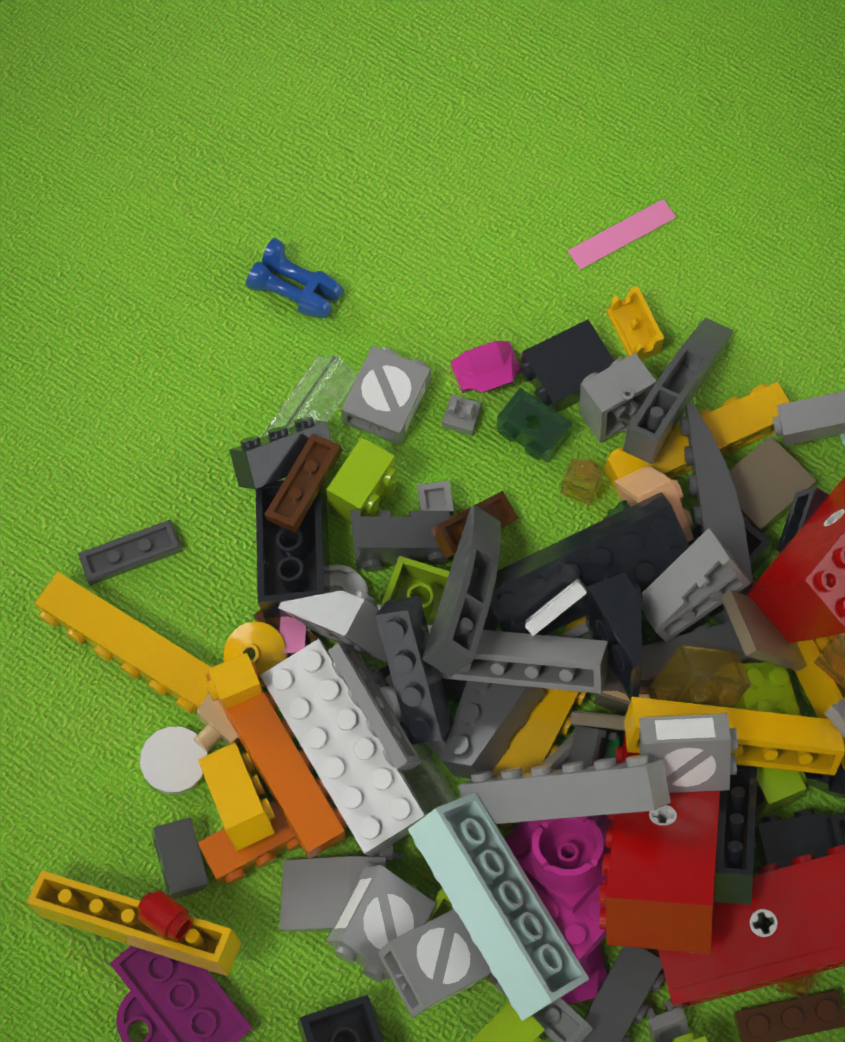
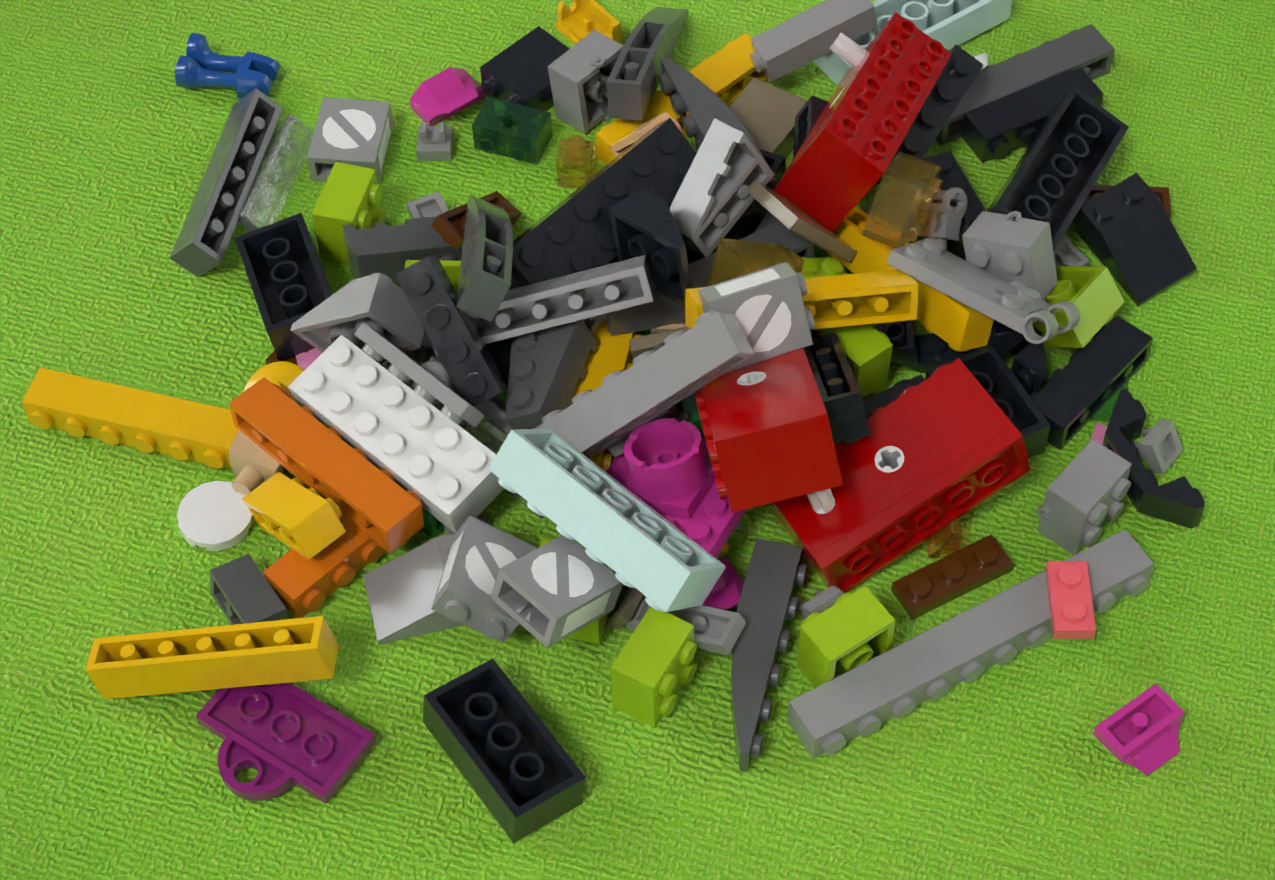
camera: 15 degrees left, 15 degrees down
dark grey tile [78,520,182,586] -> none
red brick [138,890,193,942] -> none
yellow brick [205,653,262,710] -> none
brick [229,416,331,489] -> none
reddish brown plate [265,434,342,532] -> none
white tile [525,579,587,636] -> none
none -> dark grey brick [170,88,283,277]

